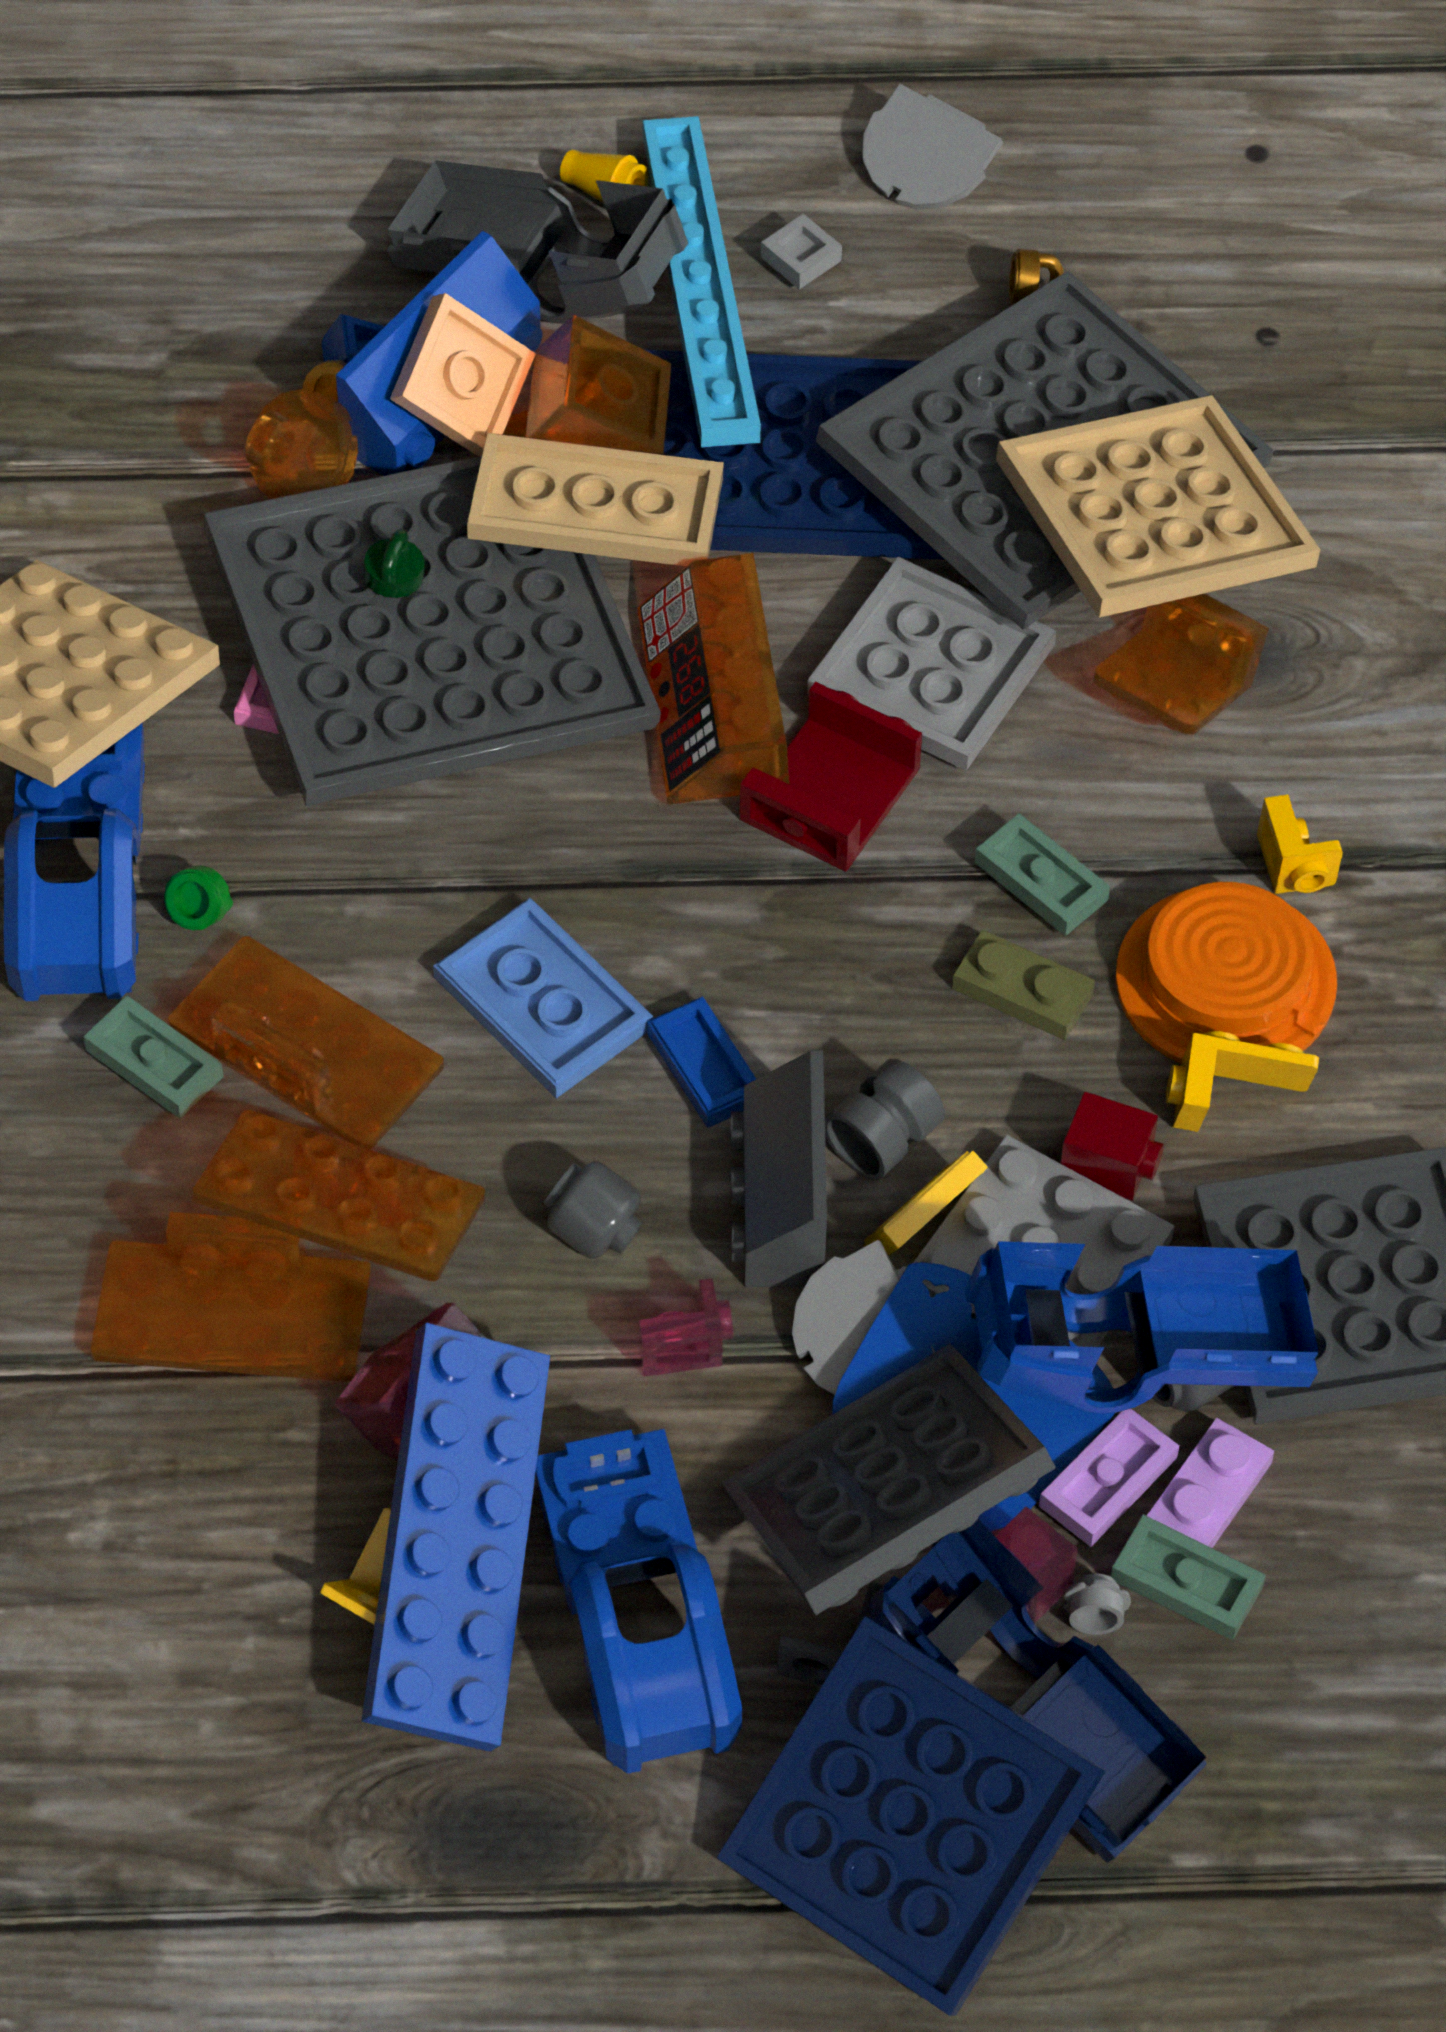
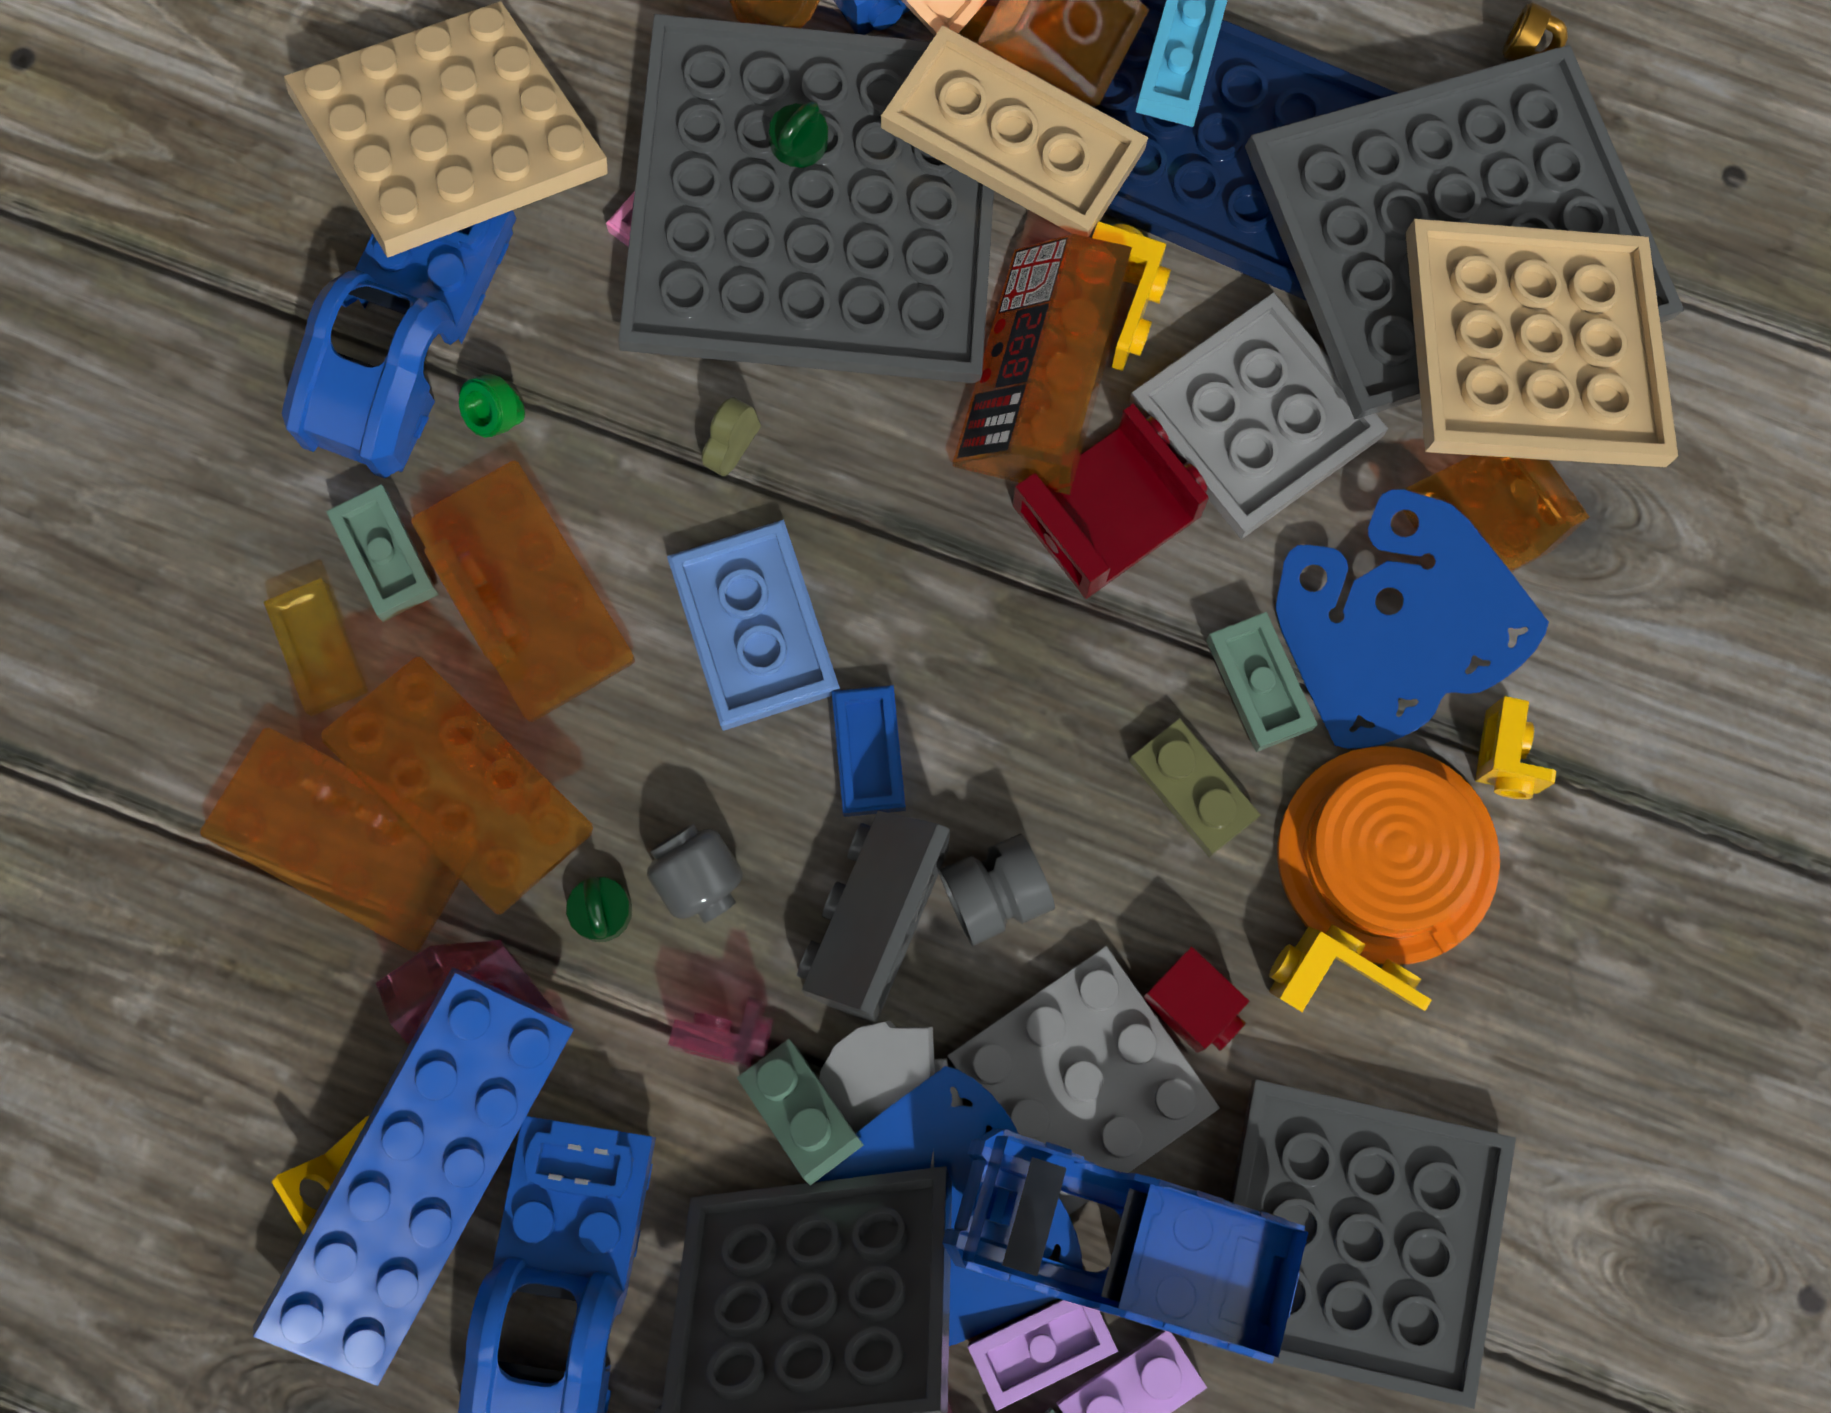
camera: 25 degrees right, 20 degrees up
yellow tile [863,1151,988,1256] -> none
none -> clear yellow tile [264,578,369,716]
none -> dark green tile [566,876,632,942]
none -> olive tile [702,397,761,477]
none -> sand green plate [737,1039,864,1186]
none -> yellow bracket [1086,221,1171,371]
none -> blue piece [1276,489,1549,749]

